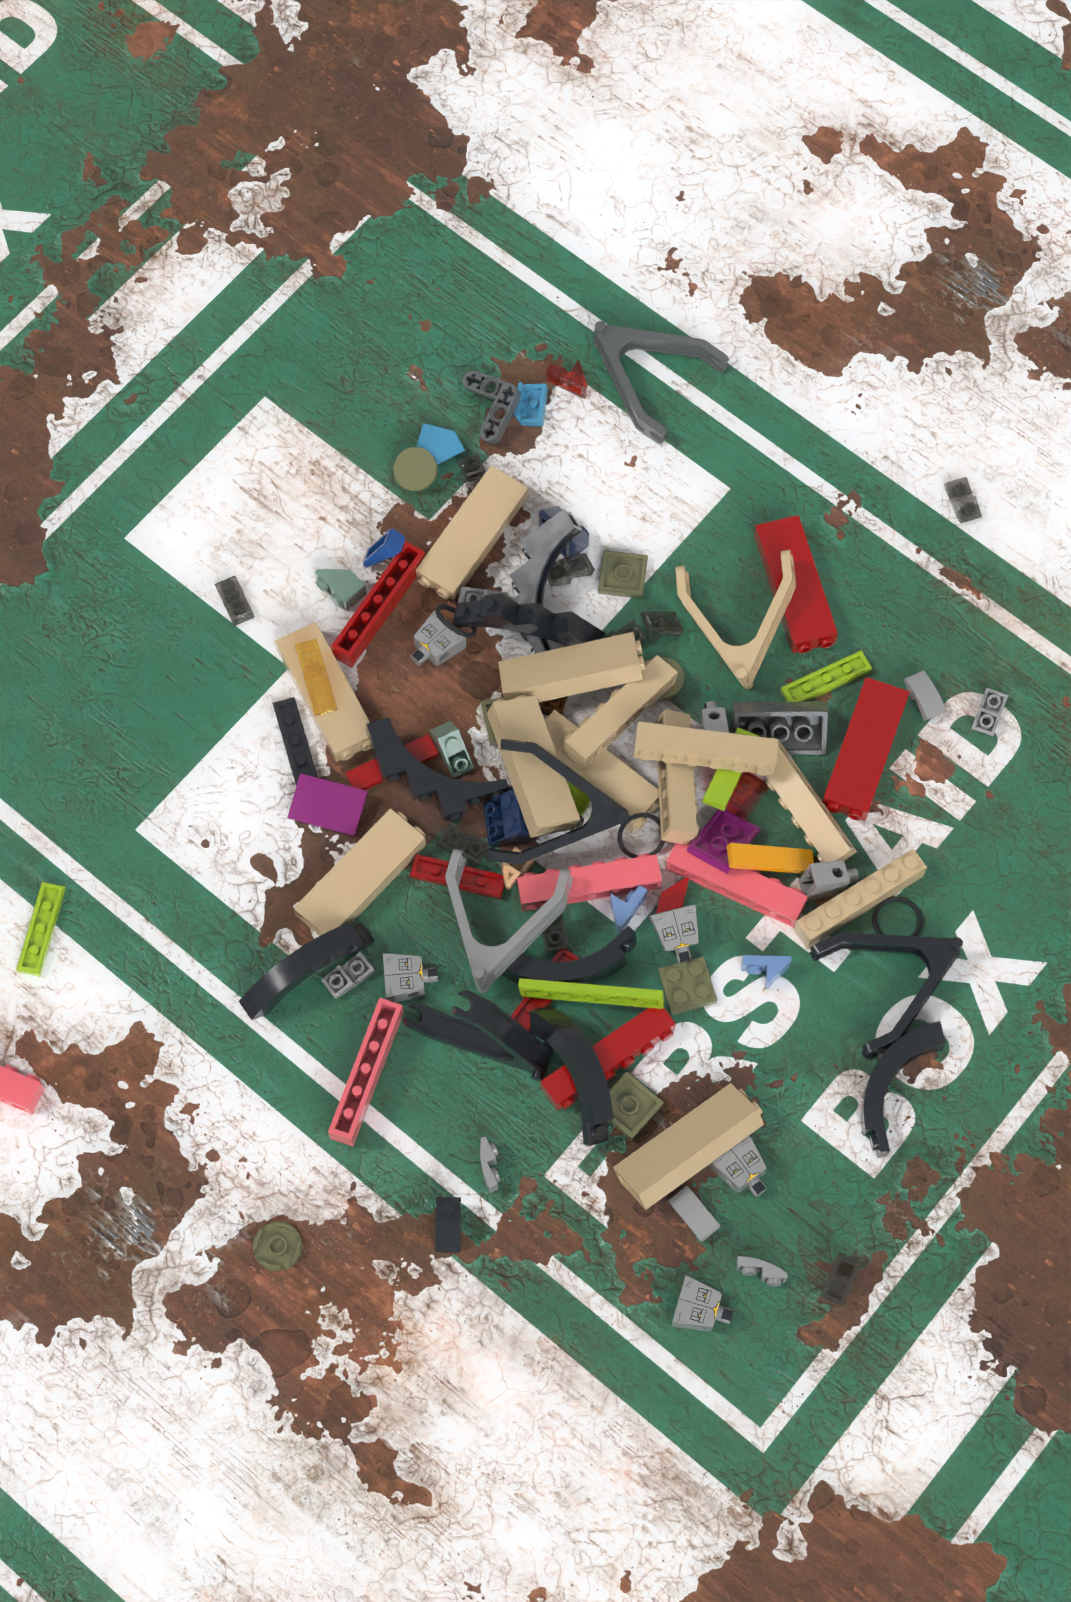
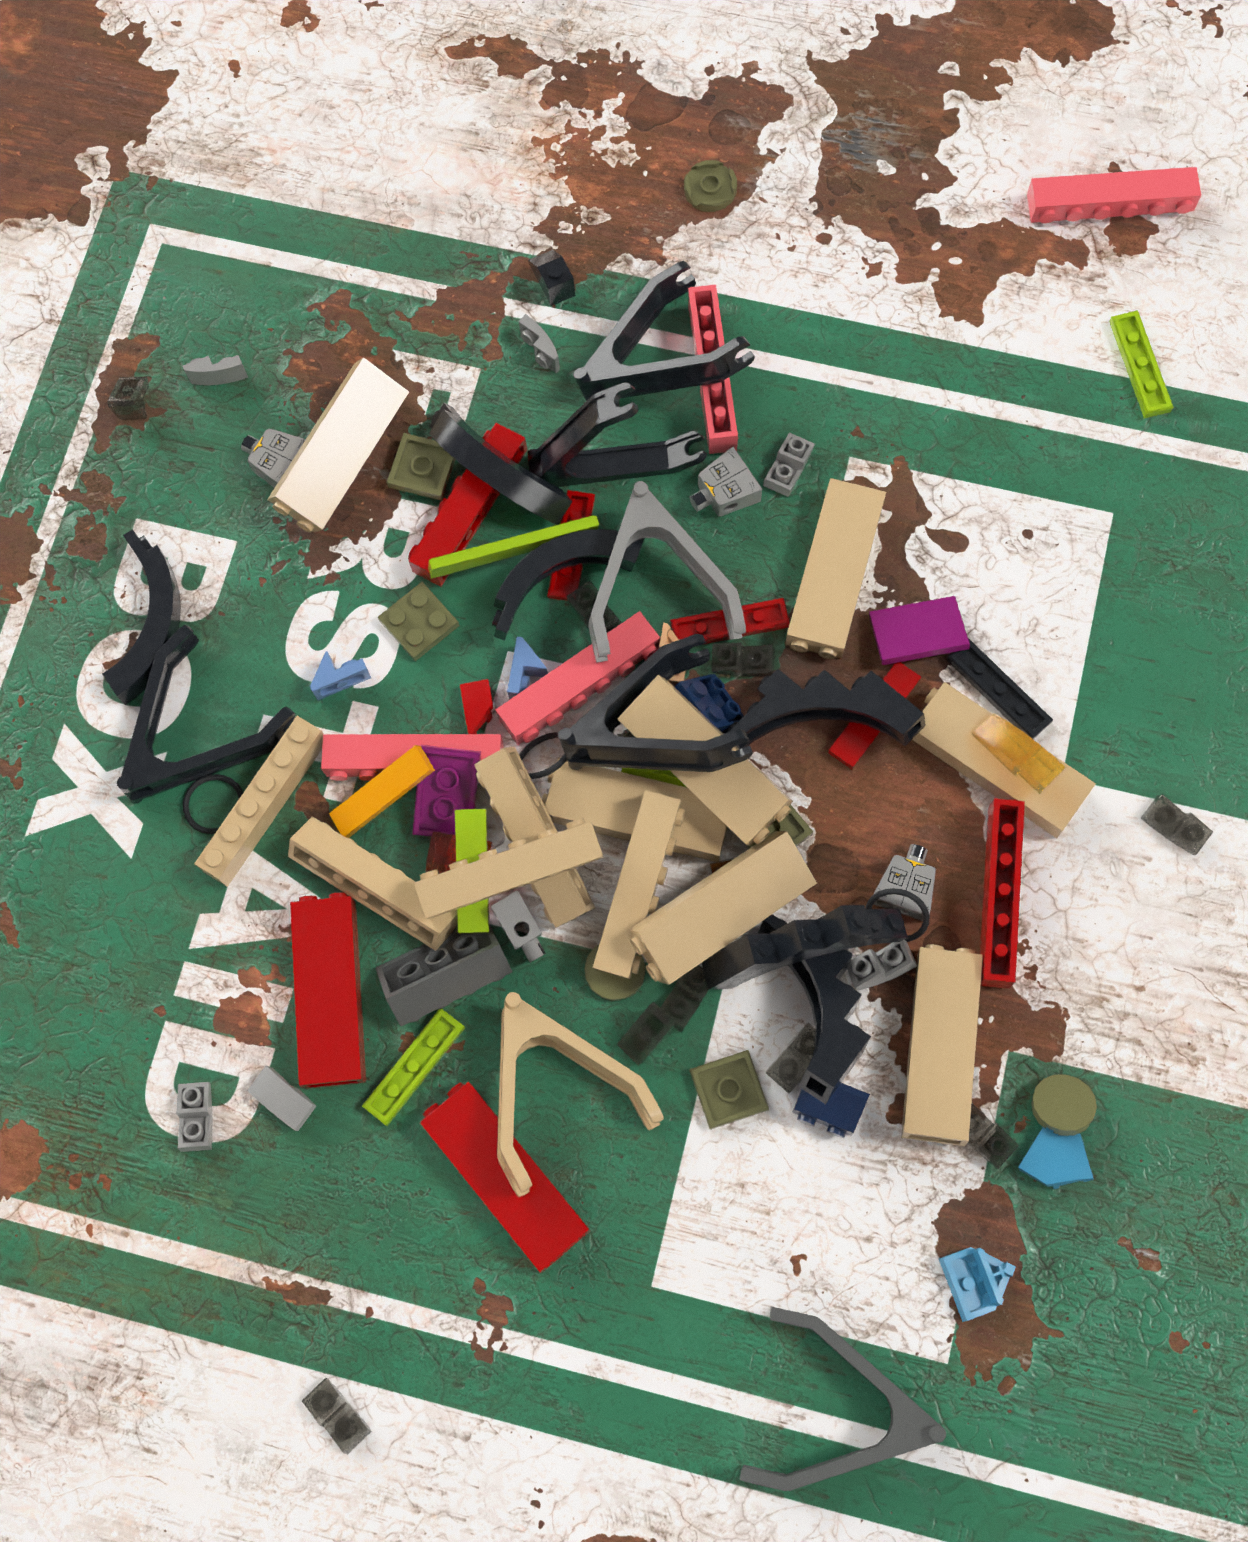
camera: 160 degrees right, 5 degrees up
black arch [238,923,375,1020] -> none
sand green slope [315,569,367,611] -> none
blue slope [363,528,405,568] -> none
sand green slope [429,721,474,778] -> none
dark grey beam [462,370,521,445] -> none
clear red slope [547,360,587,399] -> none
light grey torso [649,904,699,963] -> none
light grey slope [668,1186,721,1242] -> none
light grey torso [671,1276,733,1331] -> none
light grey torso [799,860,859,902] -> none
none -> black piece [573,261,755,401]

